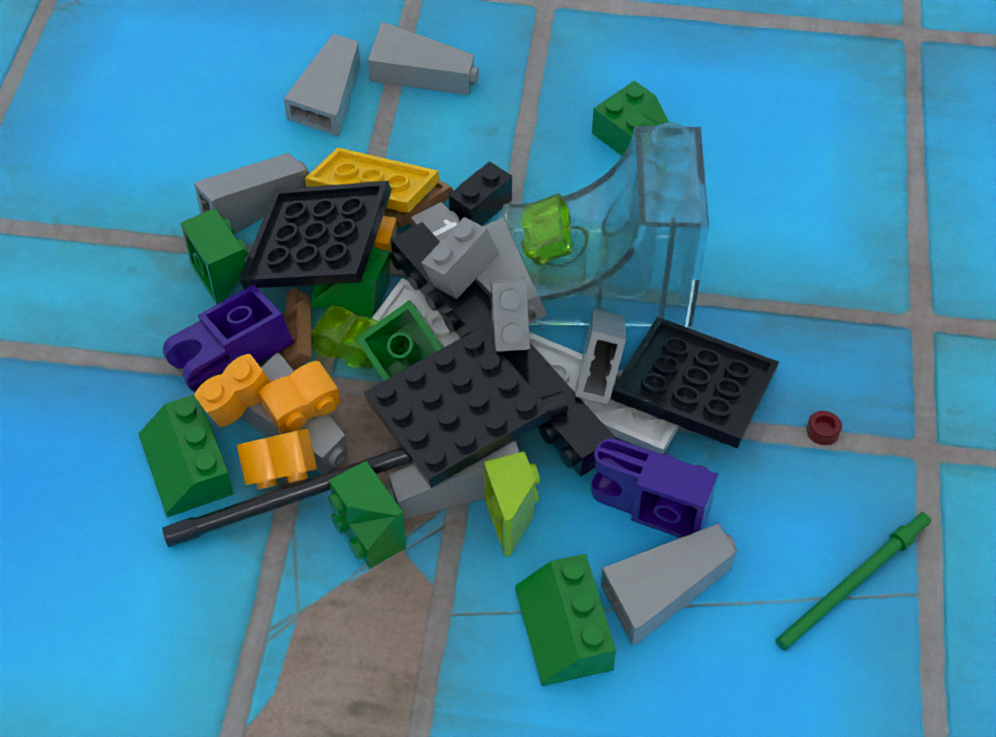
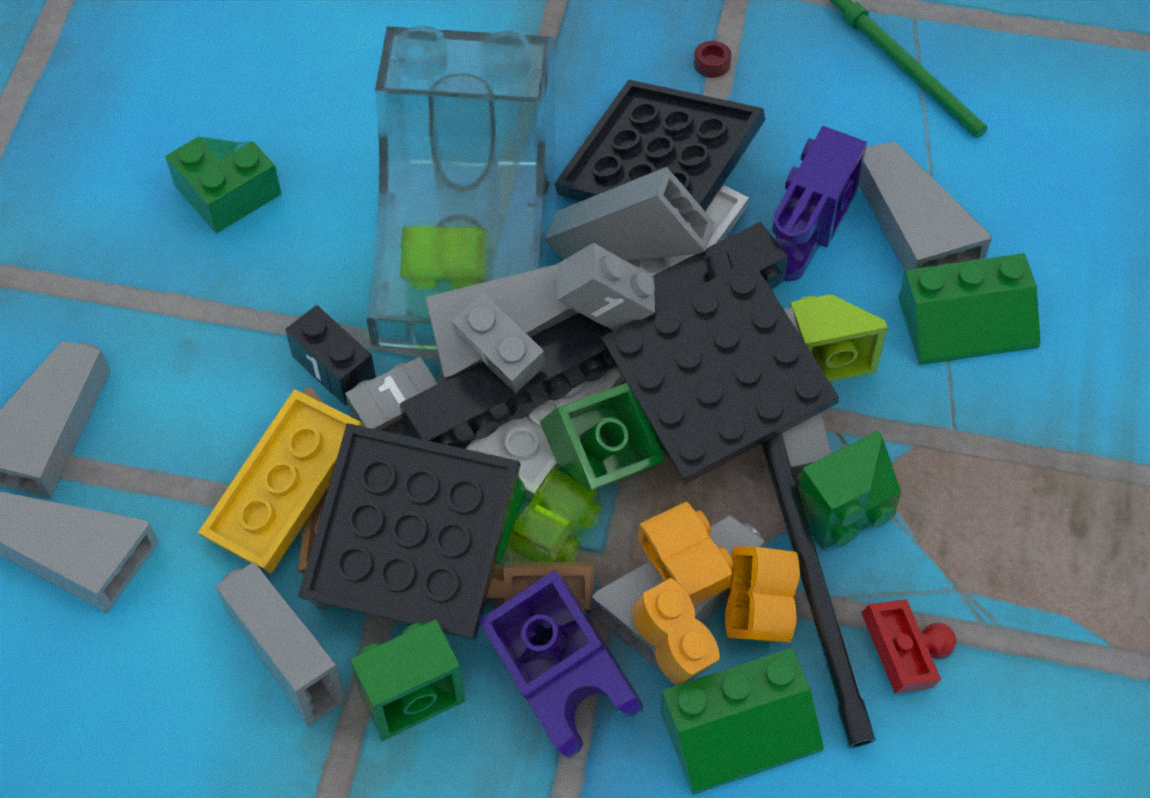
camera: 85 degrees left, 5 degrees up
none -> red plate [861,599,957,694]

